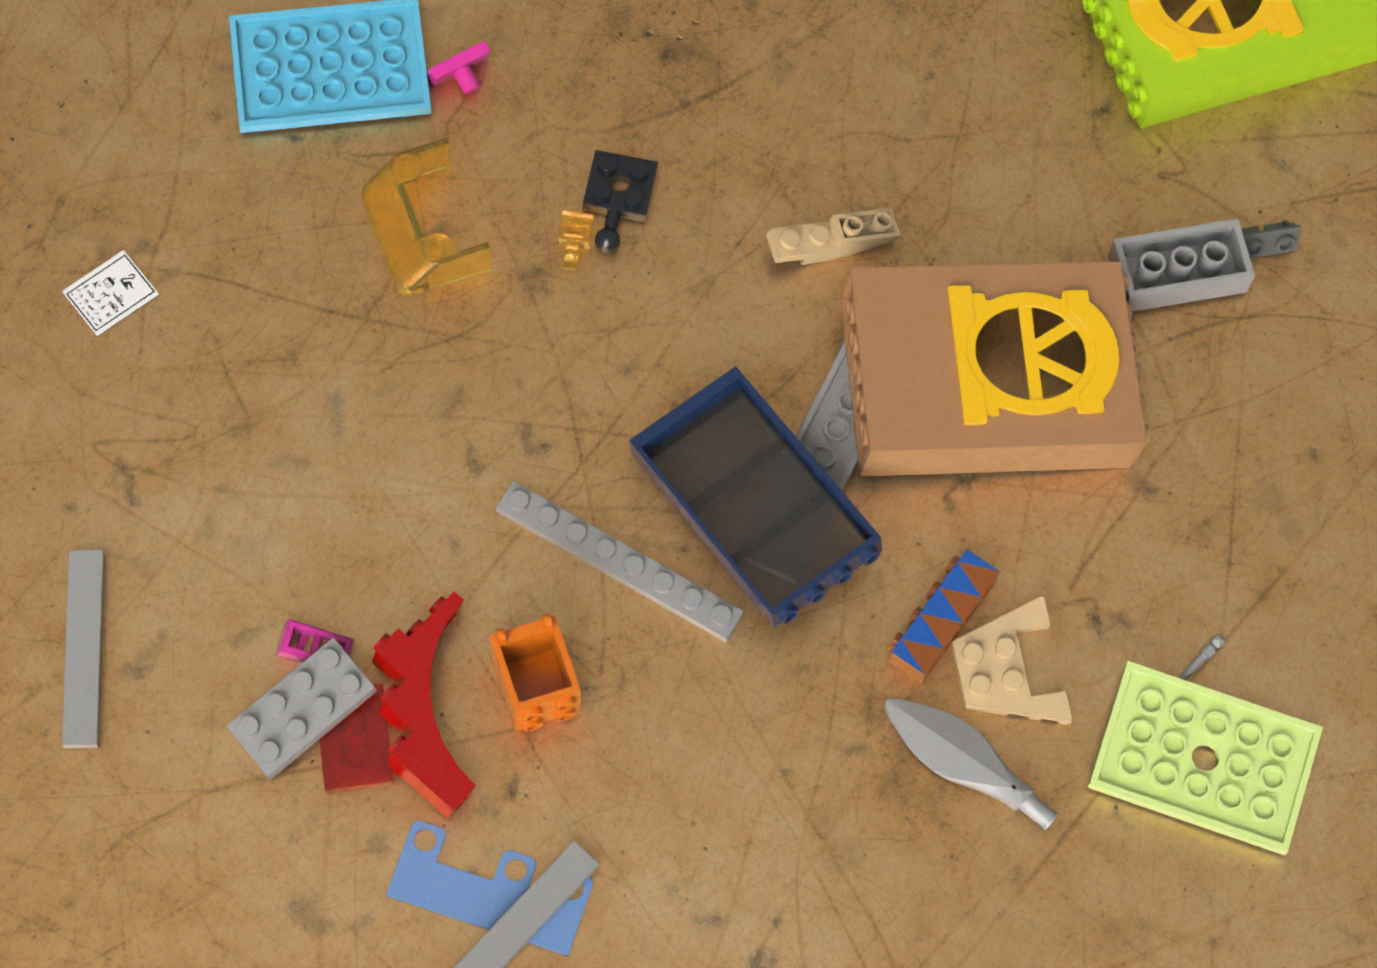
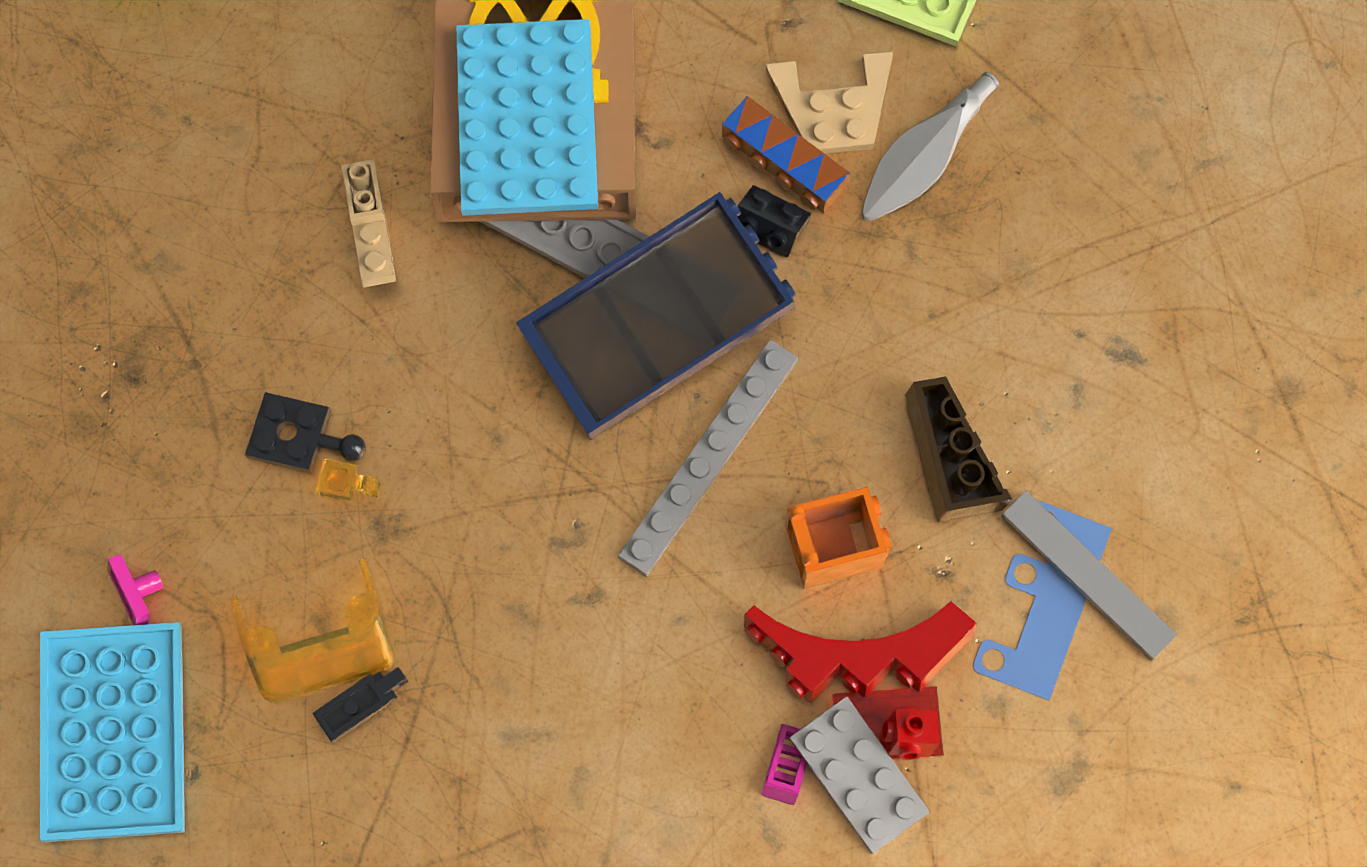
camera: 80 degrees left, 5 degrees up
none -> black hinge [312,667,408,744]
none -> medium azure plate [456,19,598,216]
none -> black bracket [737,185,812,257]
none -> red brick [882,706,939,760]
none -> dark brown wedge [905,376,1012,523]

